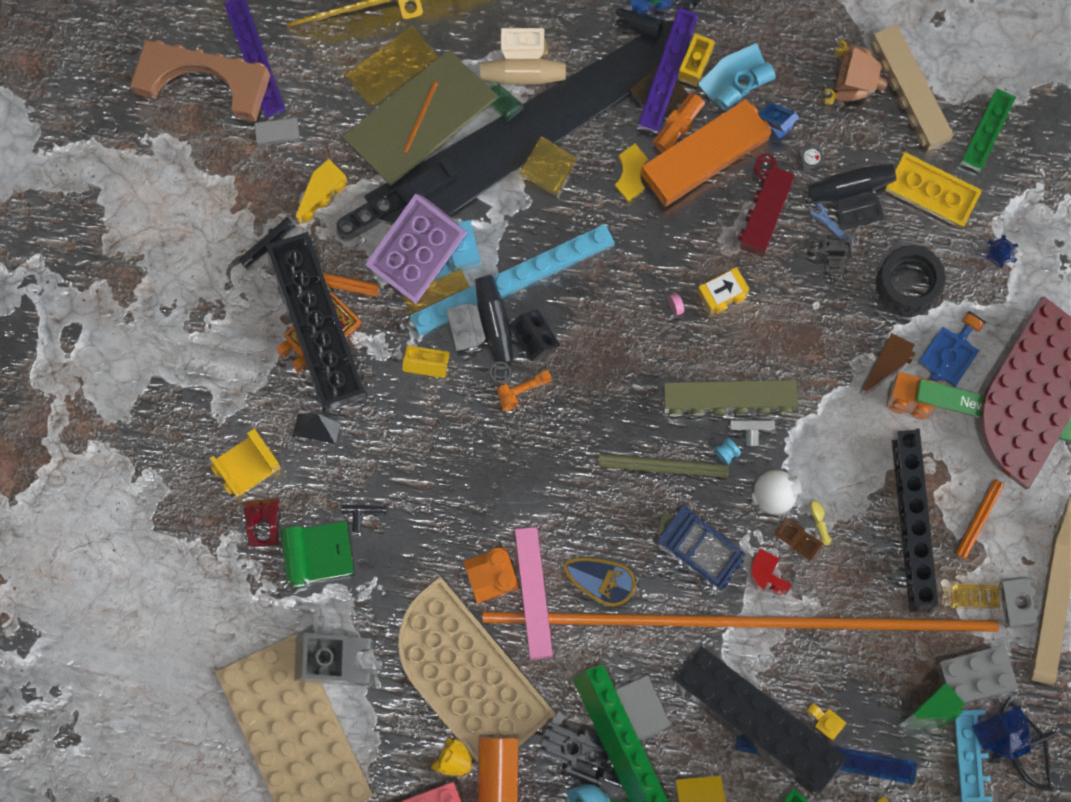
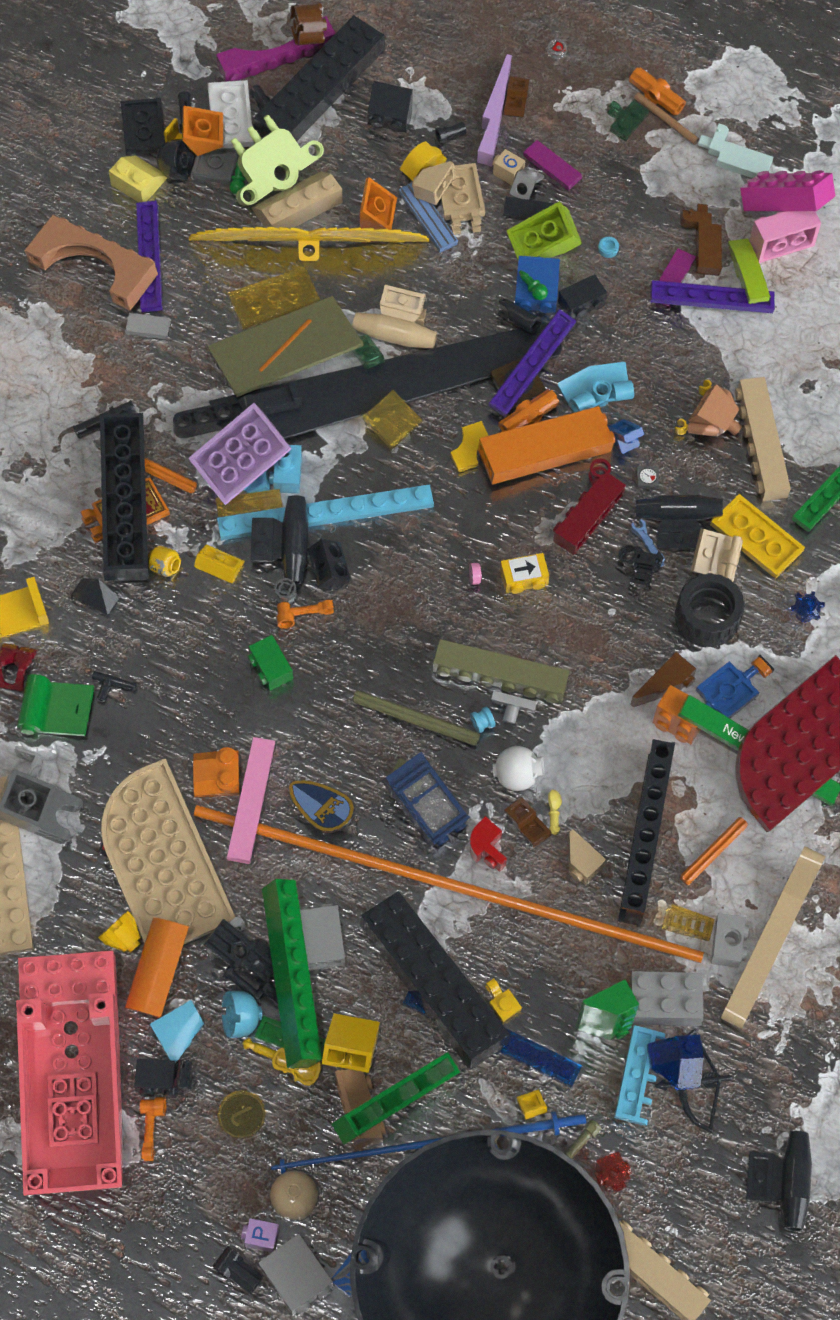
camera: 15 degrees right, 10 degrees down
yellow slope [296,159,348,225] -> none
yellow brick [678,33,715,87] -> none
none -> yellow head [148,546,181,577]
none -> green brick [247,635,293,691]
none -> tan slope [568,829,606,886]
none -> tan plate [690,529,743,582]

